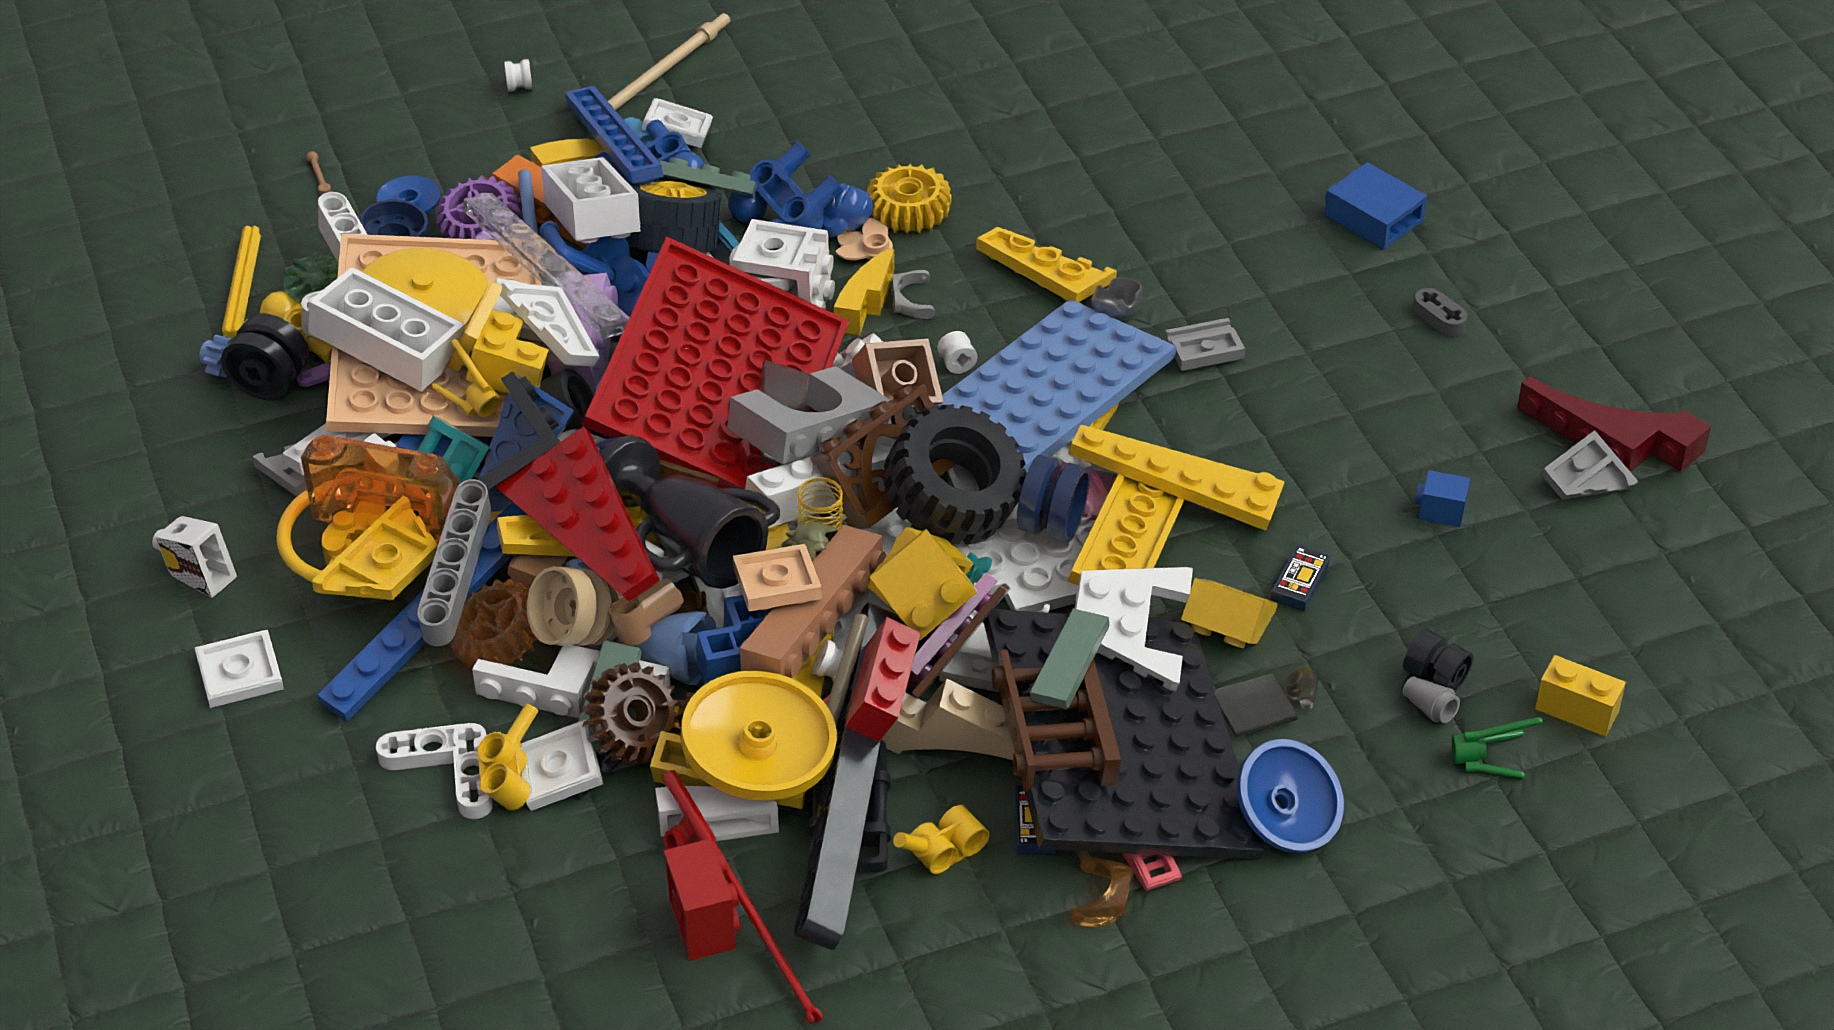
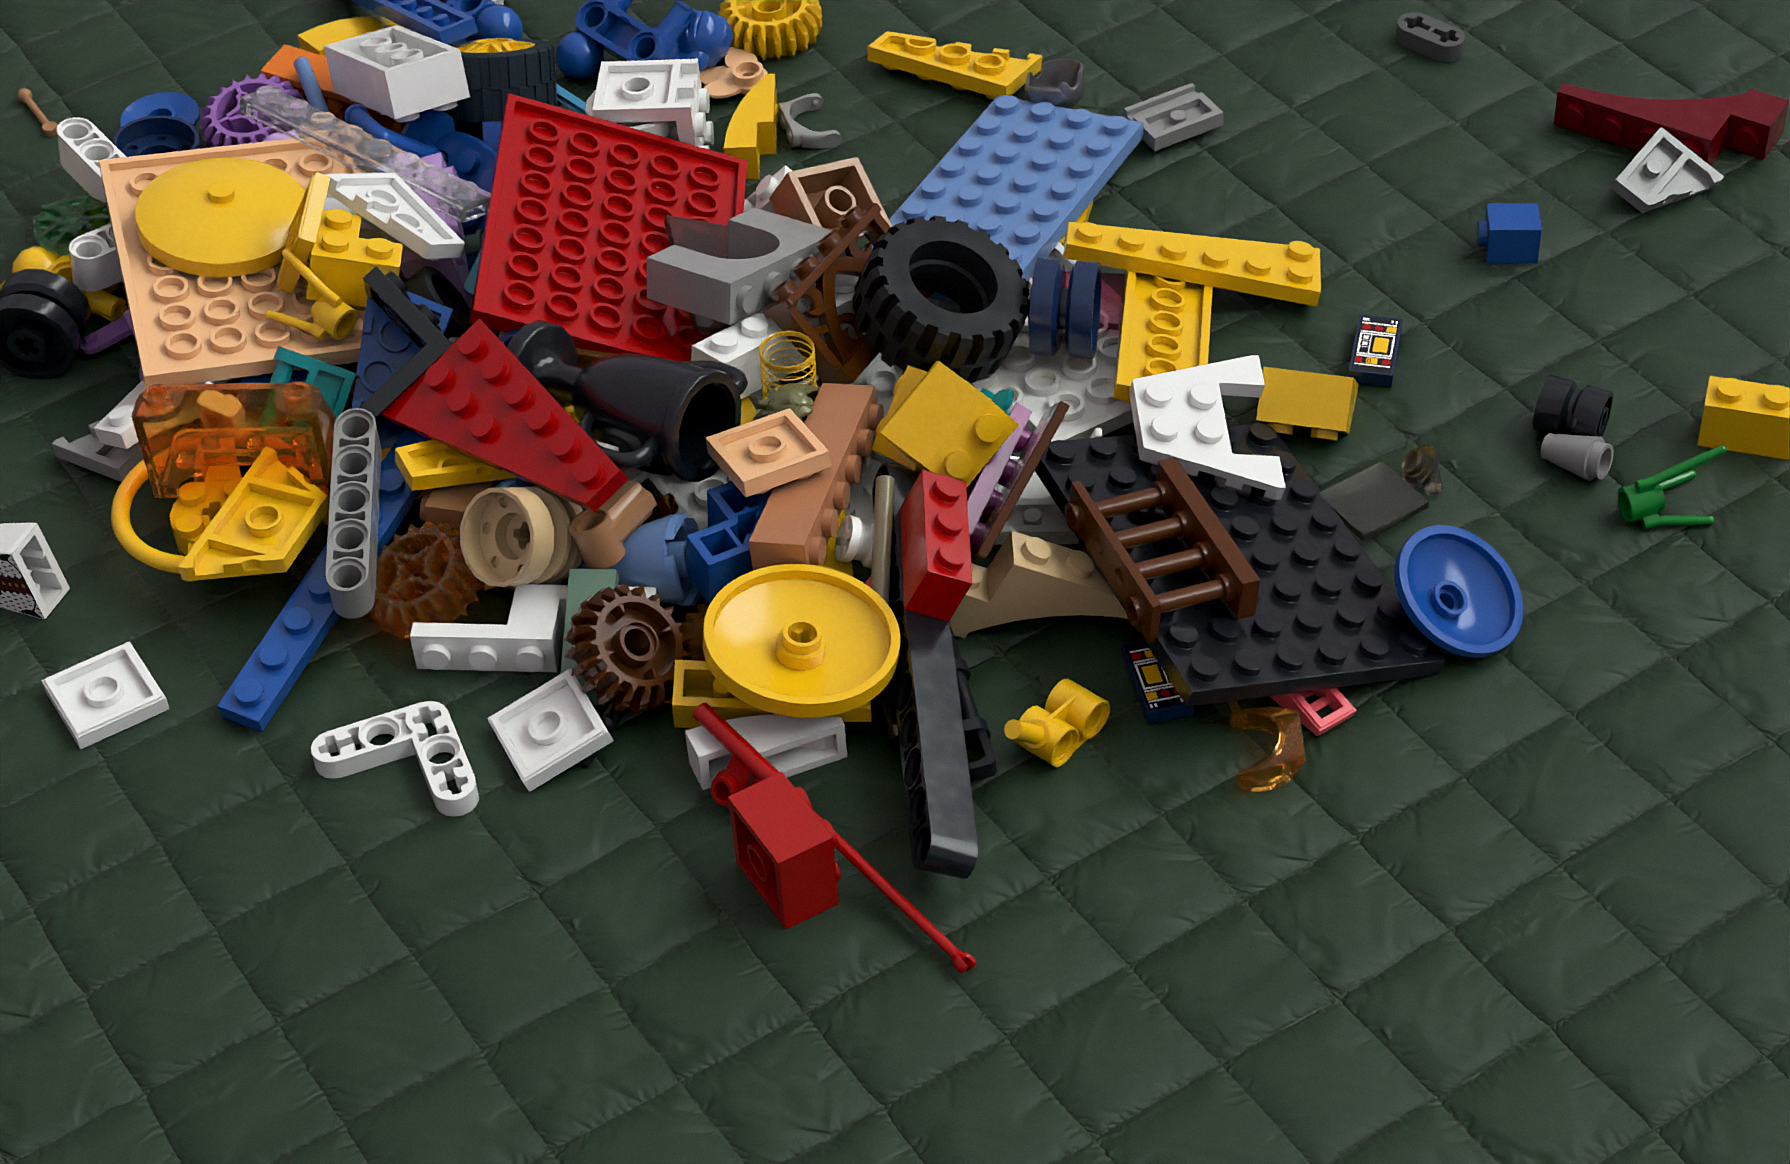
camera: 10 degrees left, 0 degrees up
white slope [308,267,465,392] -> none
yellow beam [477,703,539,810] -> none
sand green plate [660,157,757,197] -> none
white wheel [937,331,978,374] -> none
sand green tile [1030,608,1110,710] -> none

